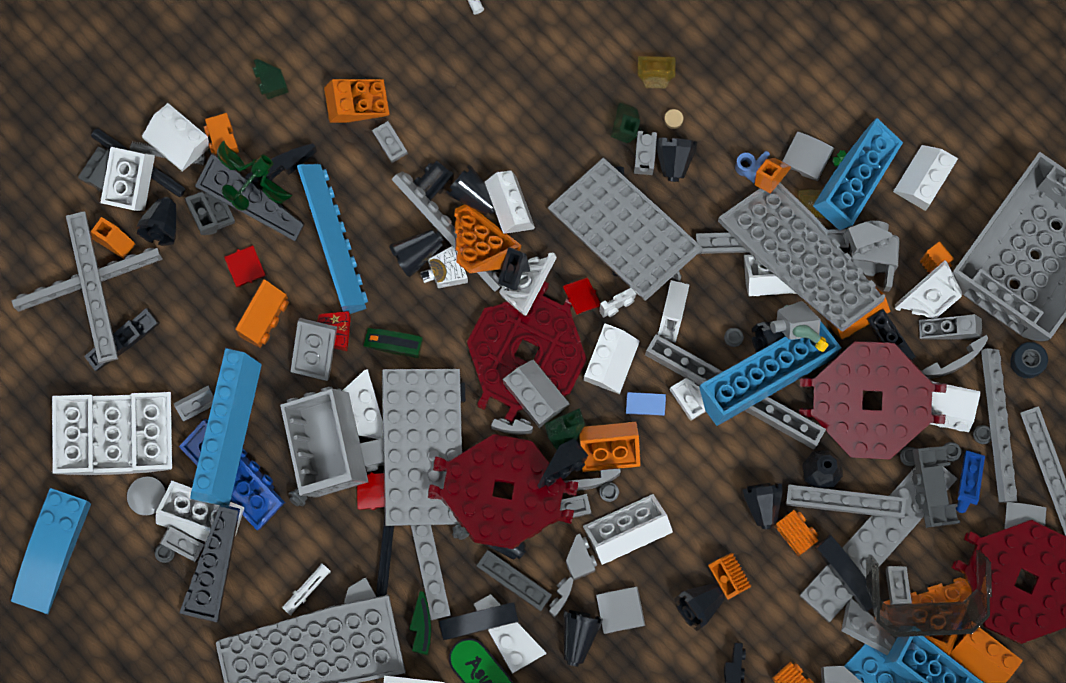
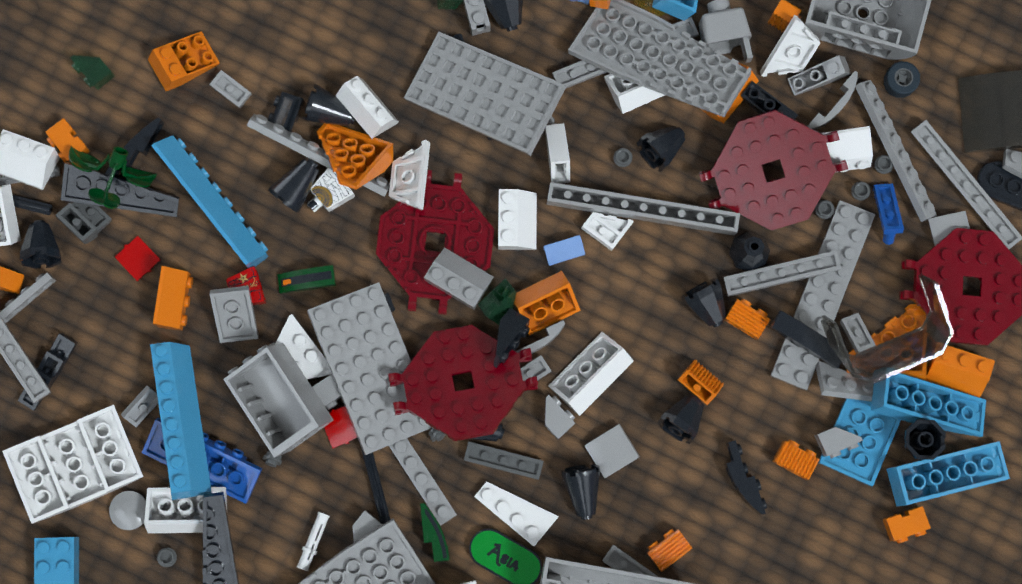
camera: 25 degrees left, 5 degrees up
light grey plate [160,526,204,562] -> none
black slope [439,602,519,641] -> none
light grey slope [491,418,533,435] -> none
black slope [498,247,530,290] -> none
light grey slope [549,577,573,618] -> none
red piece [563,277,600,315] -> none
white wing [599,288,636,318] -> none
dark grey plate [599,482,619,502] -> none
dark azure slope [699,321,841,426] -> none
light grey torso [770,301,829,352] -> none
light grey slope [846,222,893,254] -> none
dark grey bracket [912,446,960,528] -> none

